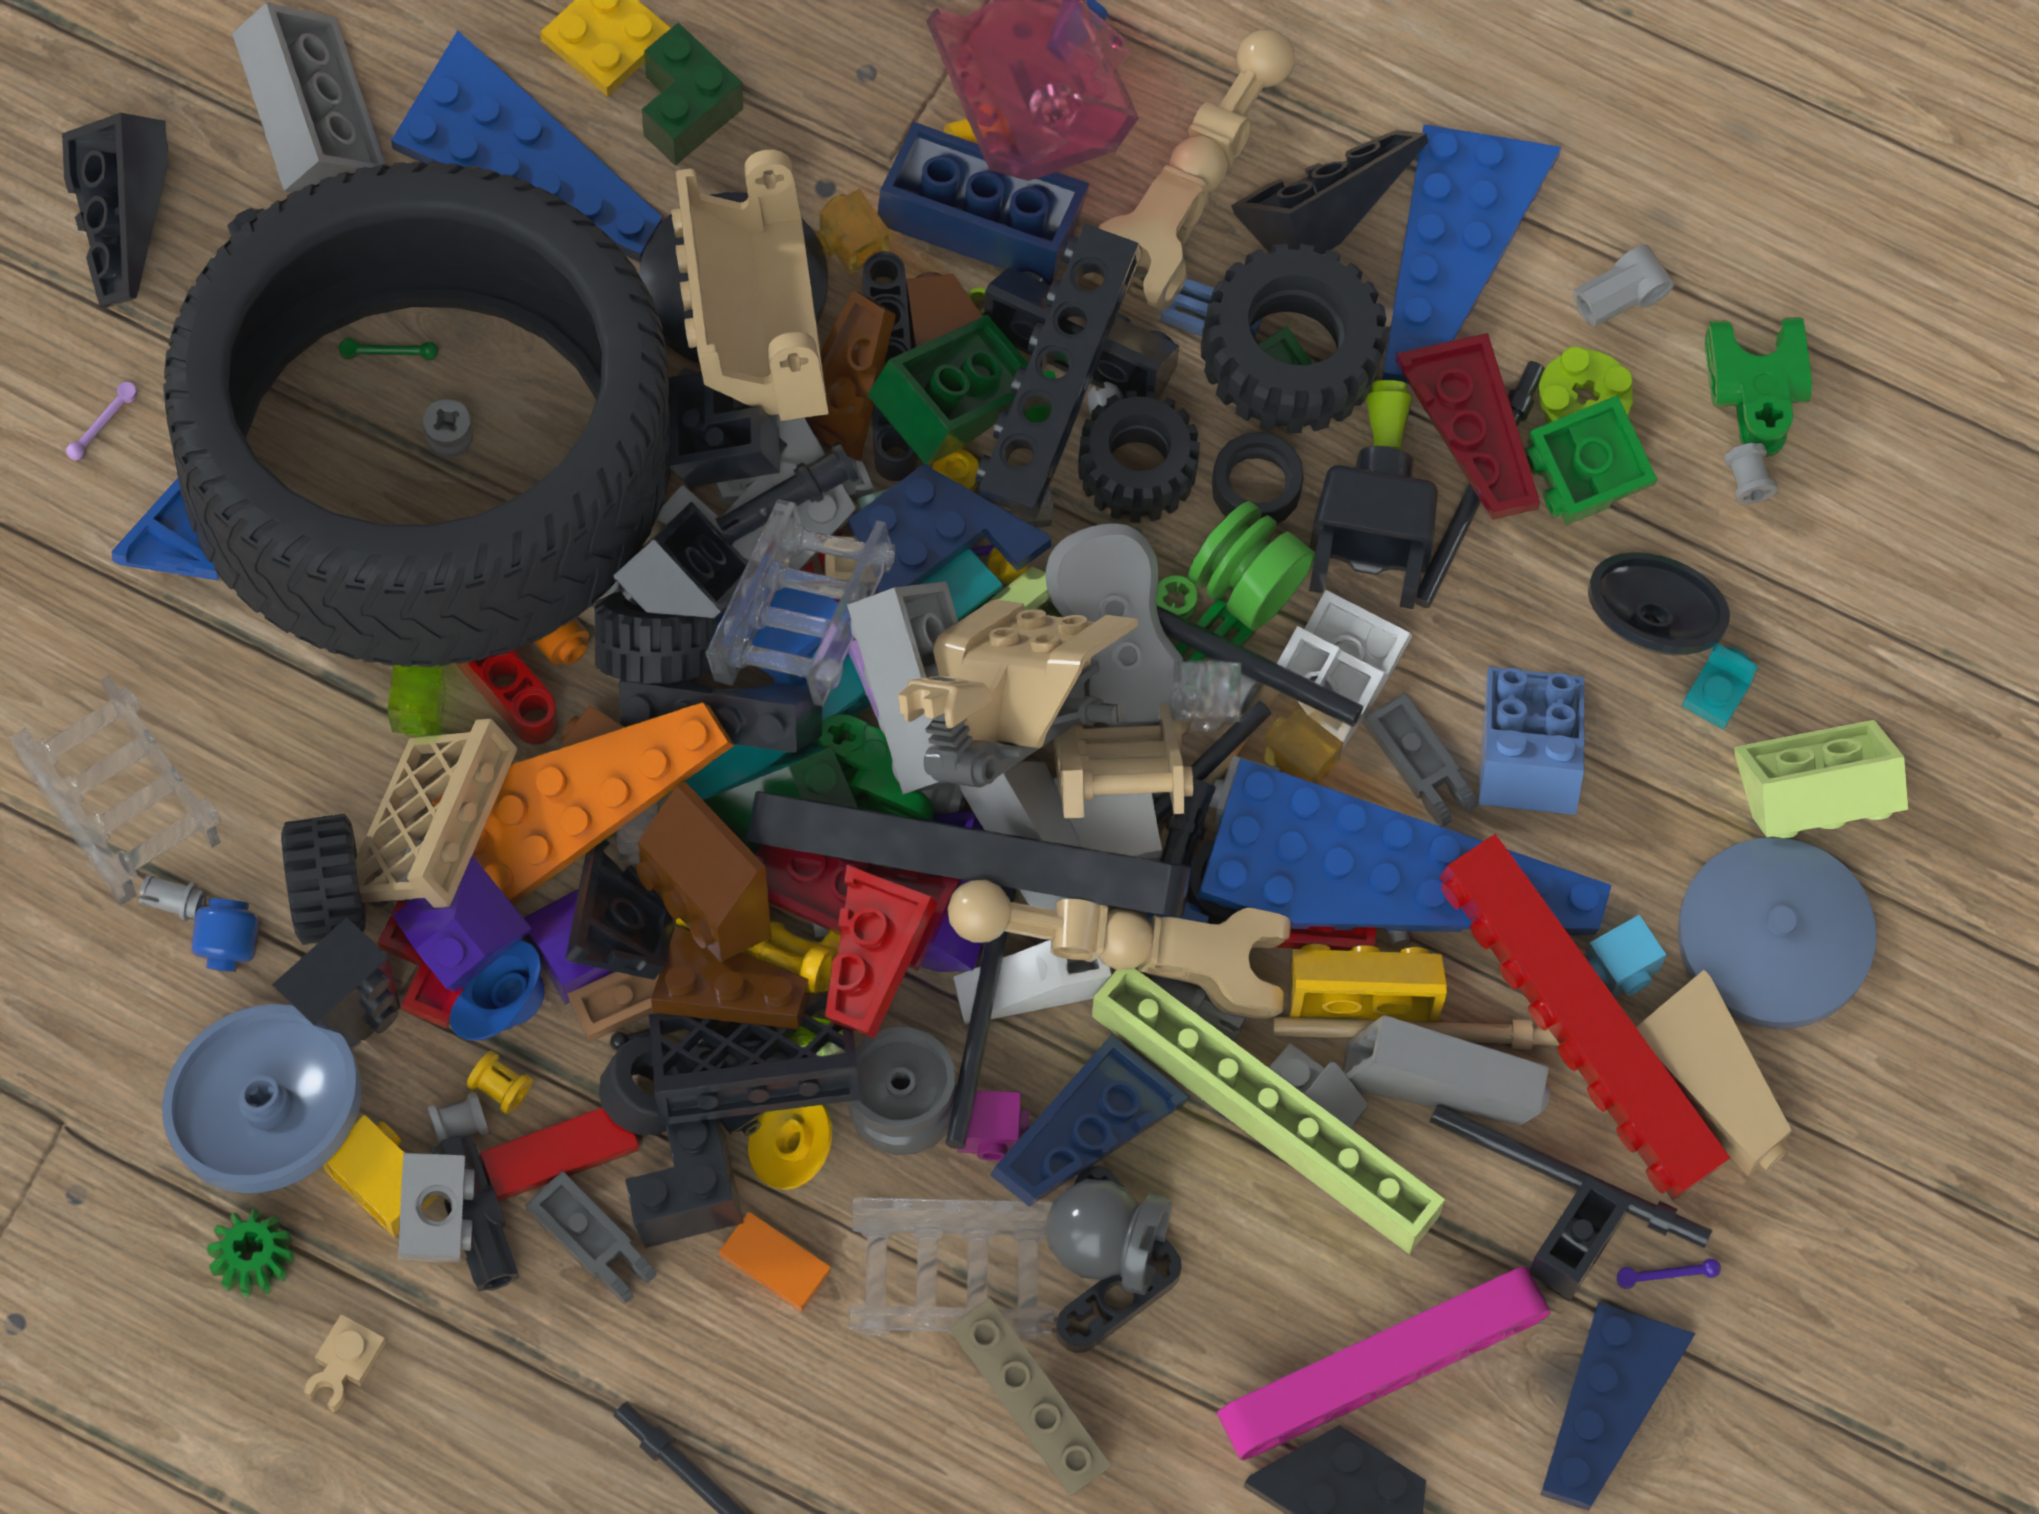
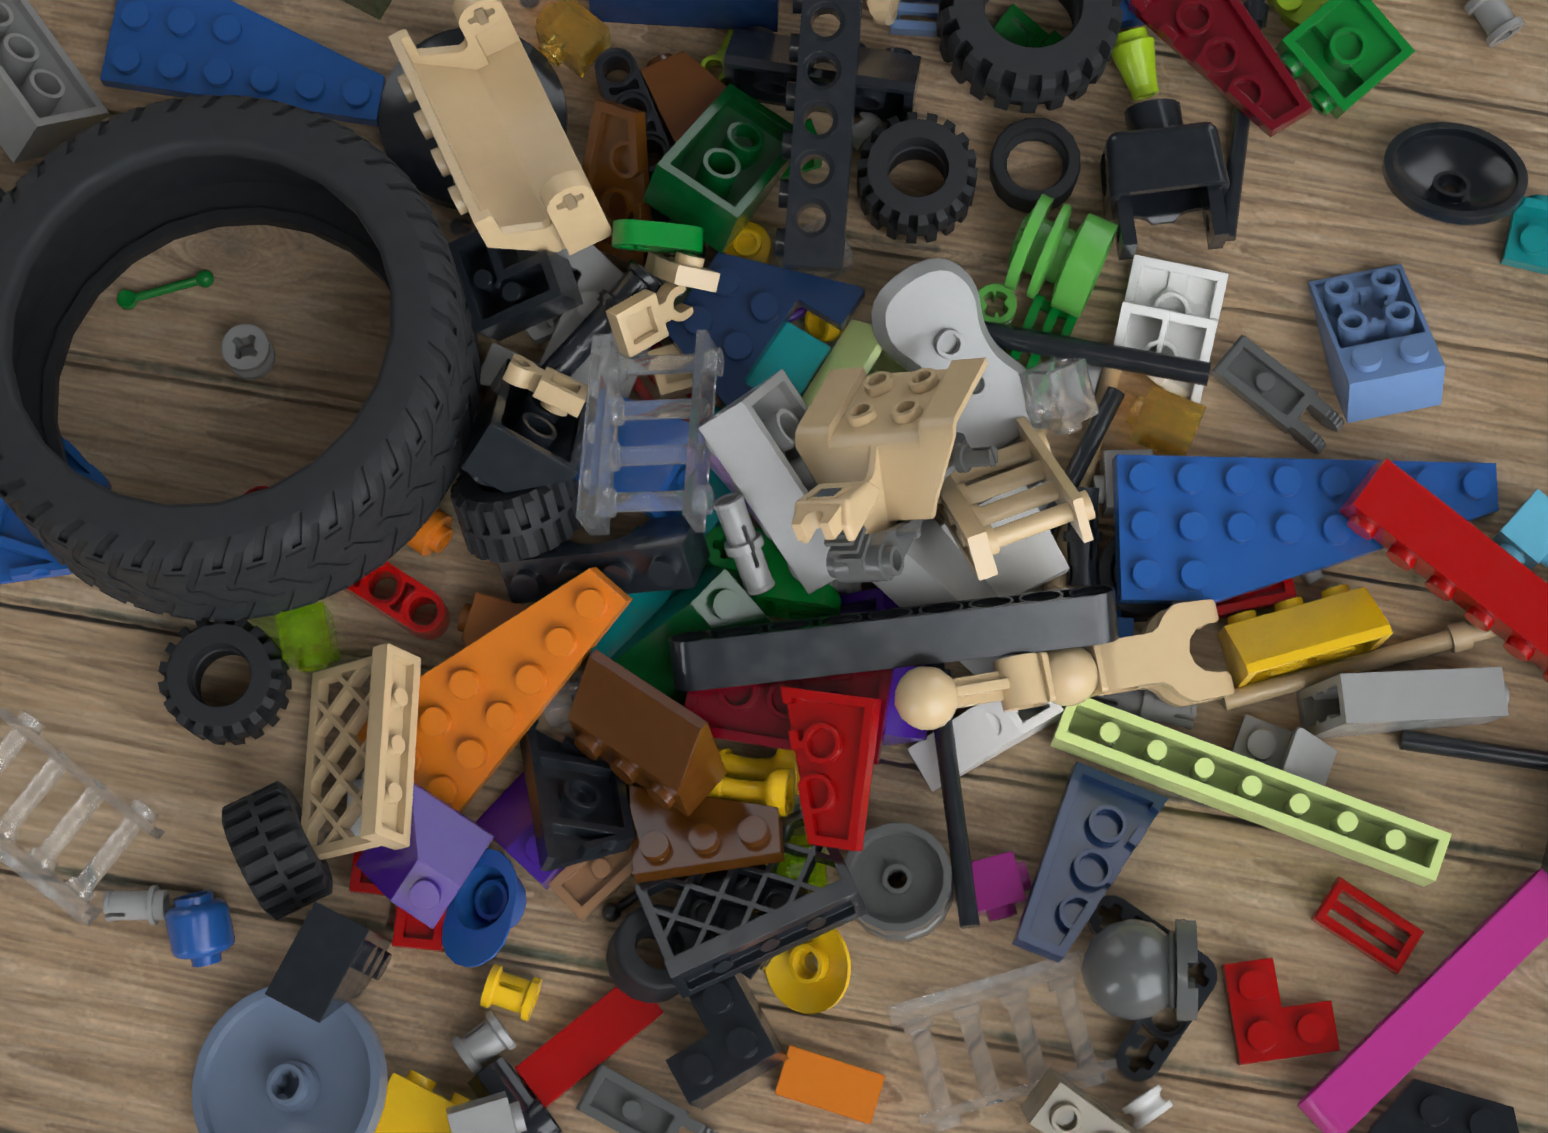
camera: 10 degrees left, 10 degrees up
none -> black tyre [158,618,292,746]
none -> tan plate [502,354,591,418]
none -> tan plate [606,282,694,358]
none -> green beam [612,219,704,255]
none -> tan plate [644,251,720,293]
none -> light grey pin [712,492,775,596]
none -> white bush [1121,1084,1173,1130]
none -> red plate [1221,957,1340,1066]
none -> red tile [1310,876,1424,975]

